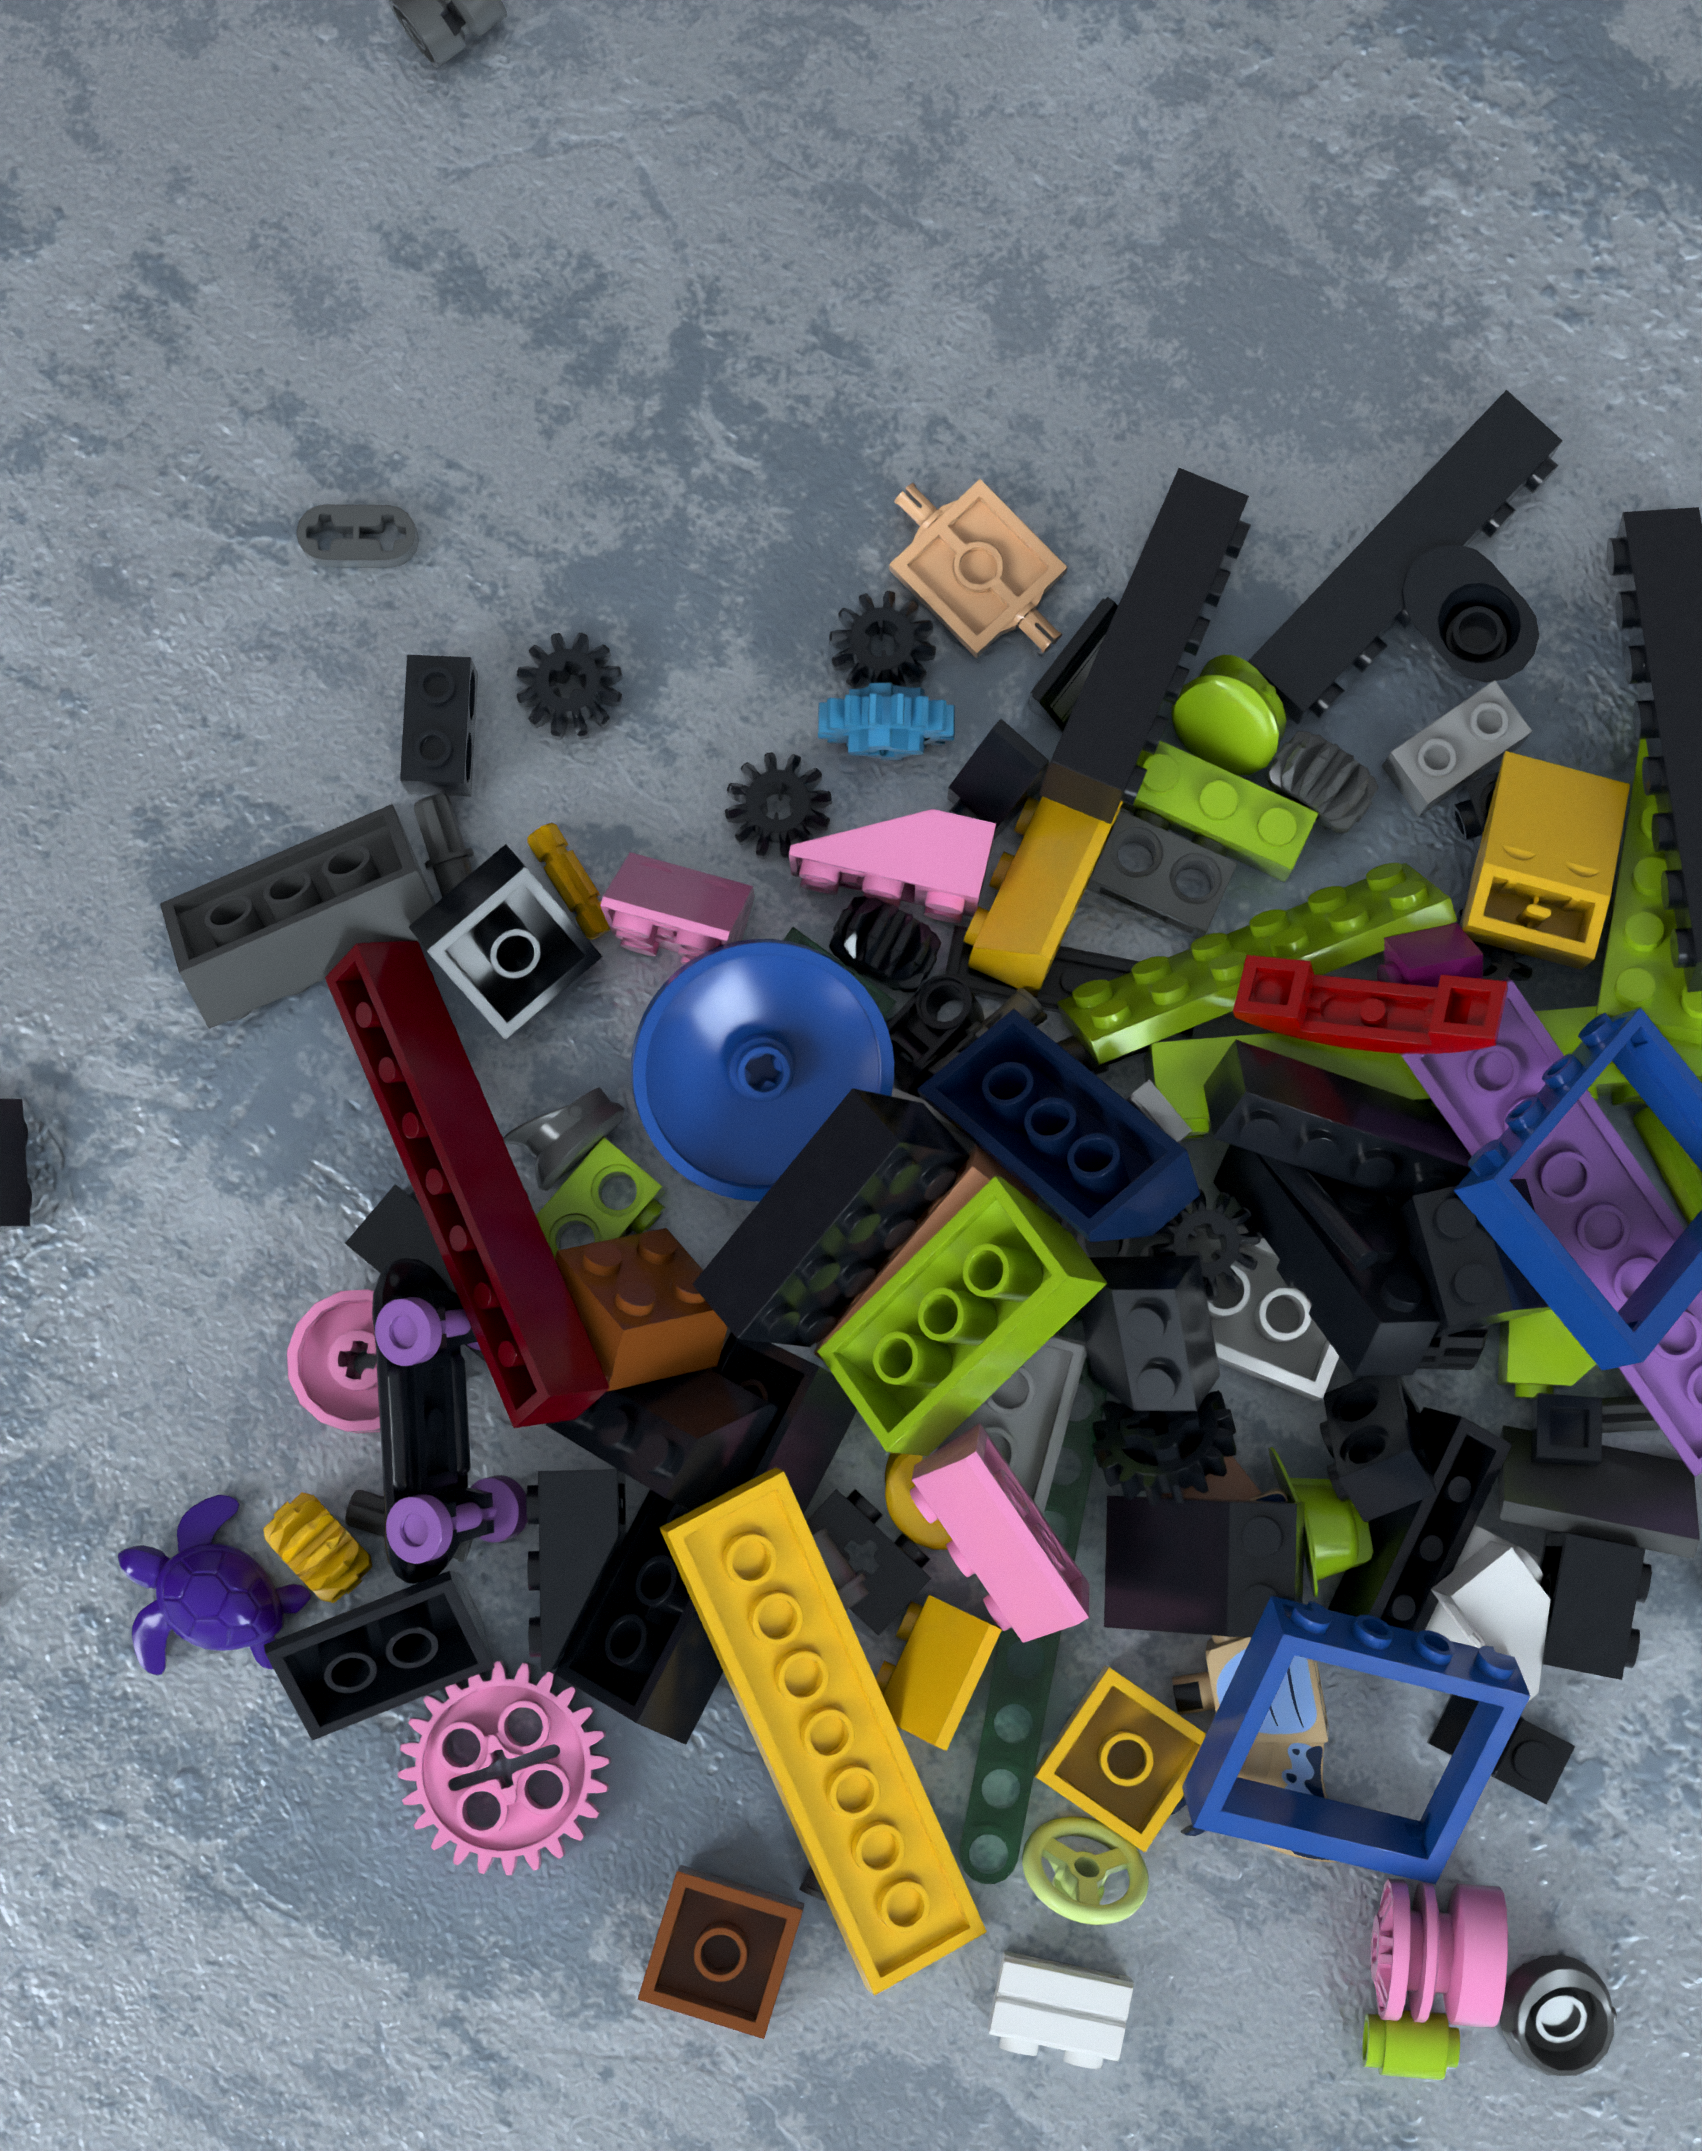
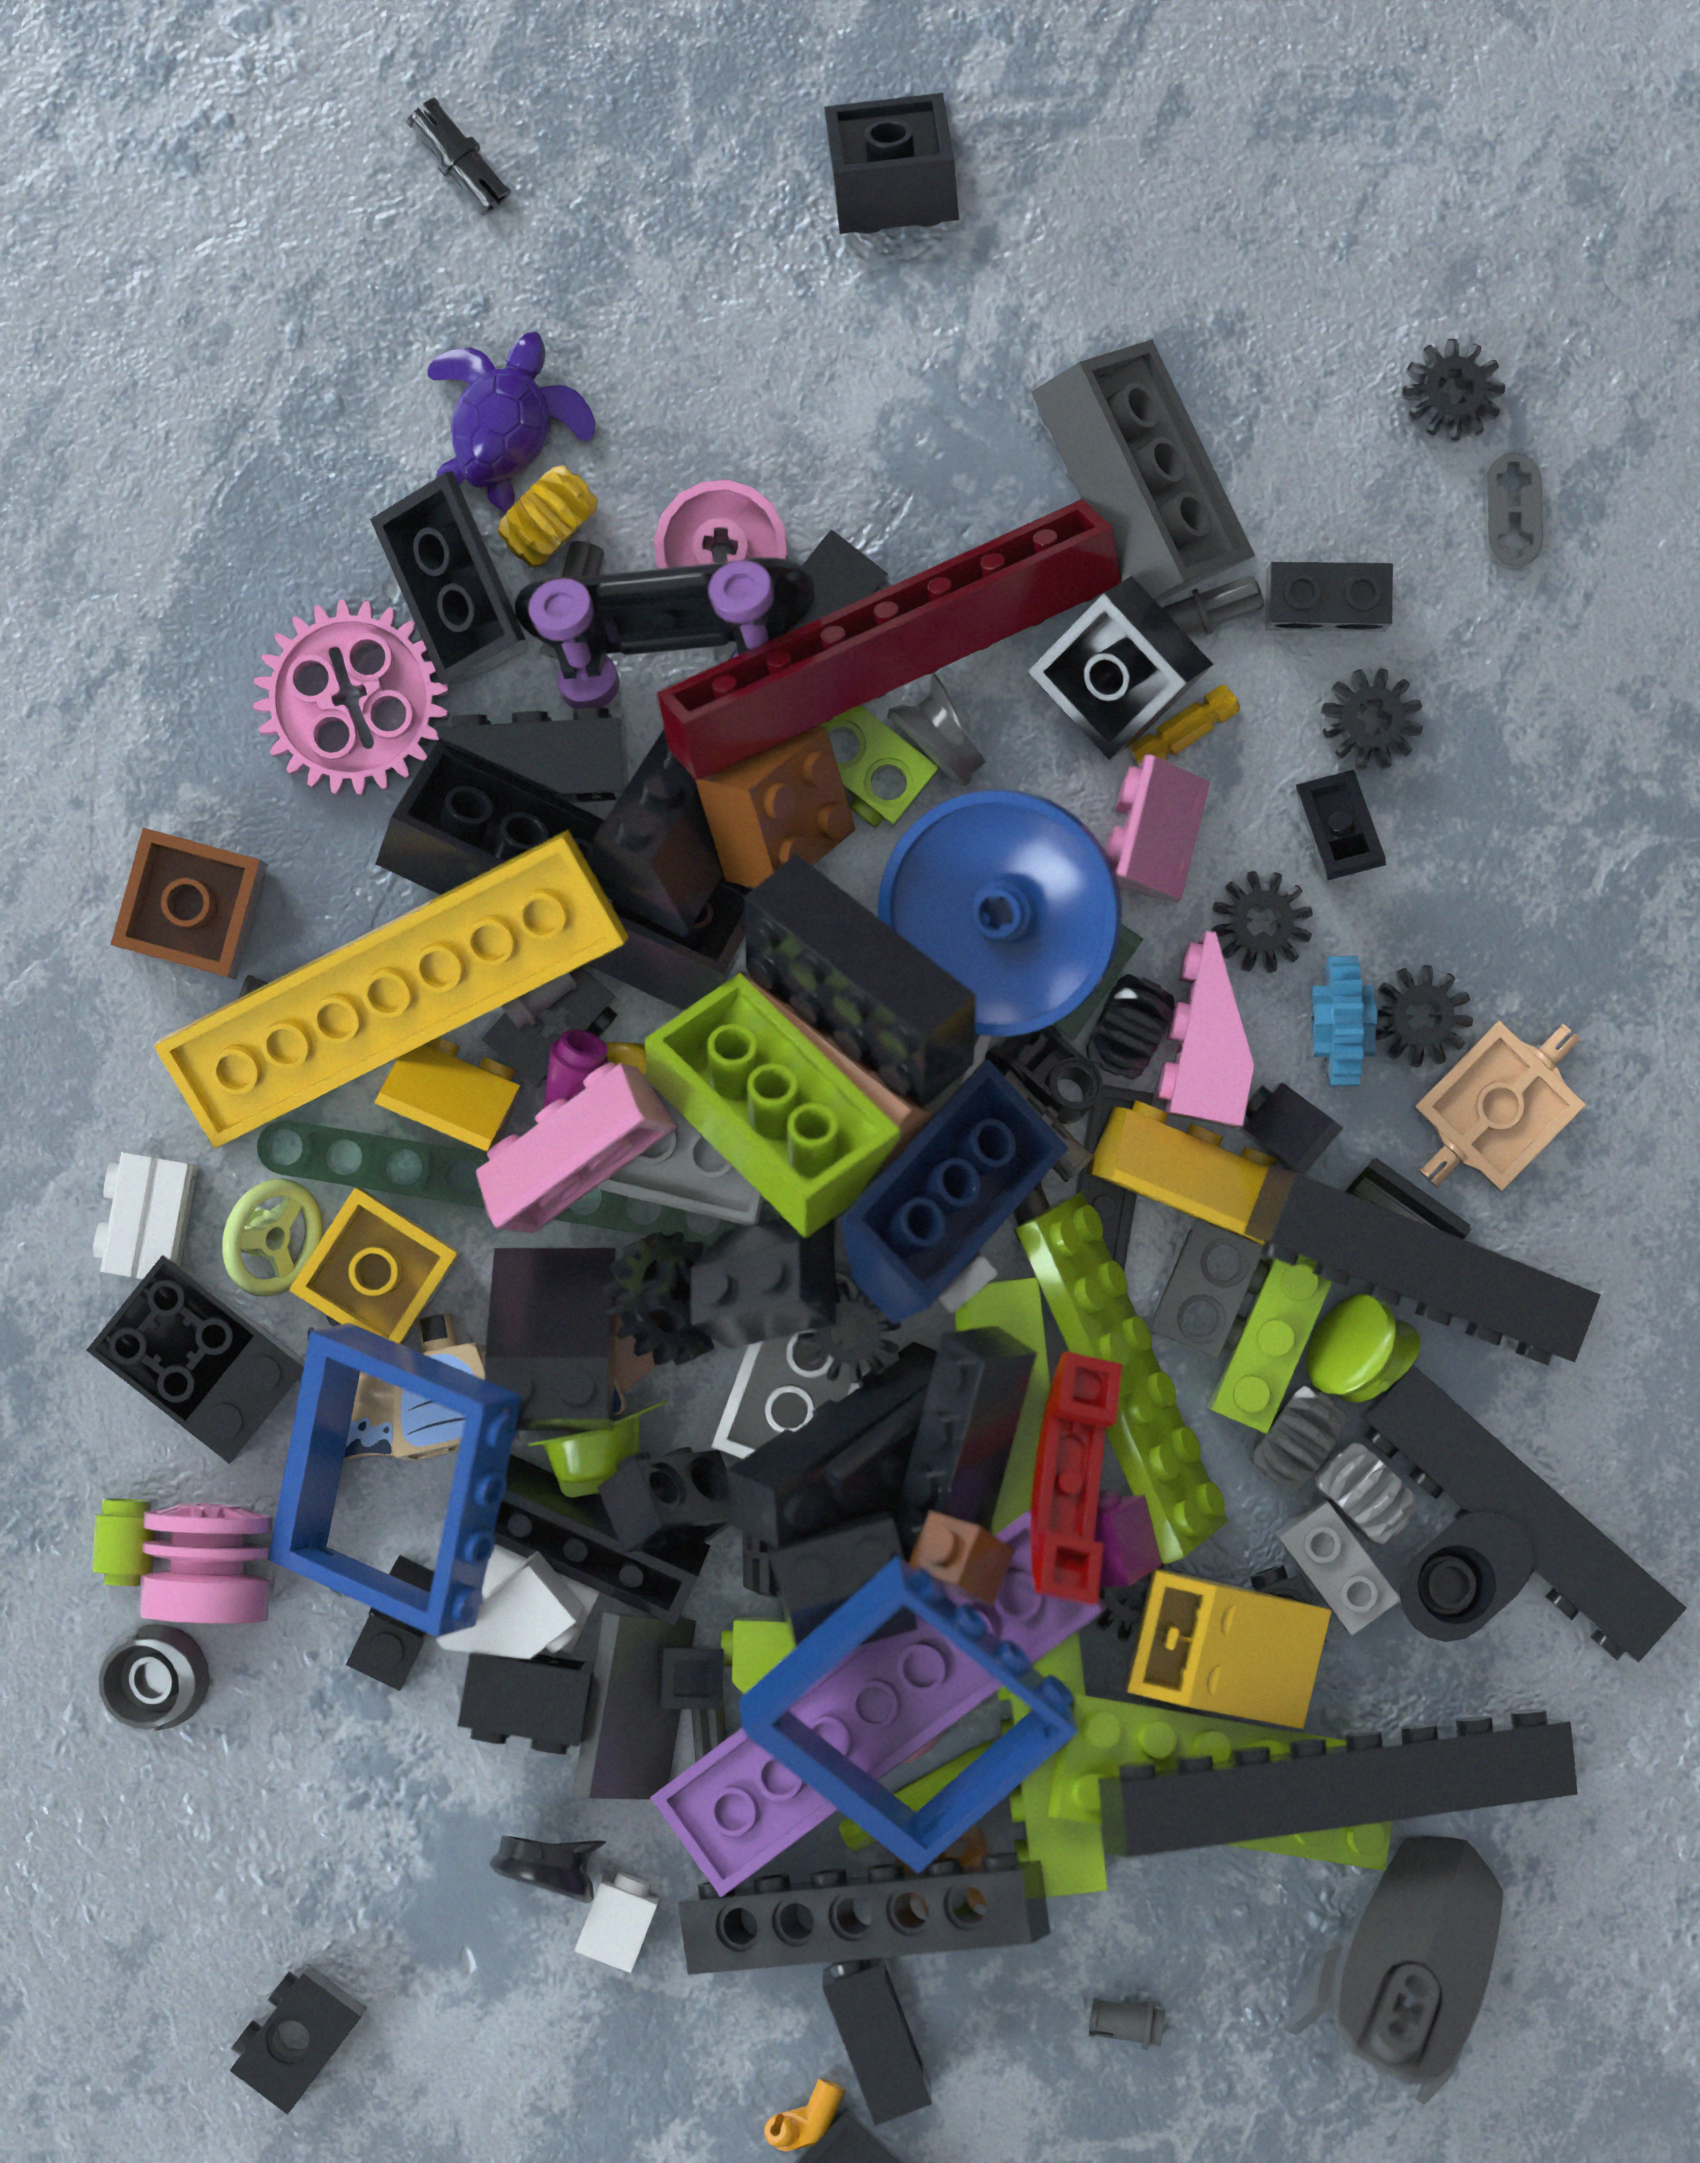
camera: 90 degrees right, 5 degrees up
none -> black slope [86,1255,305,1464]
none -> magenta cone [542,1029,609,1110]
none -> dark orange brick [909,1511,1016,1607]
none -> black slope [1296,769,1386,881]
none -> light grey gear [1314,1442,1418,1544]
none -> black gear [1401,339,1505,443]

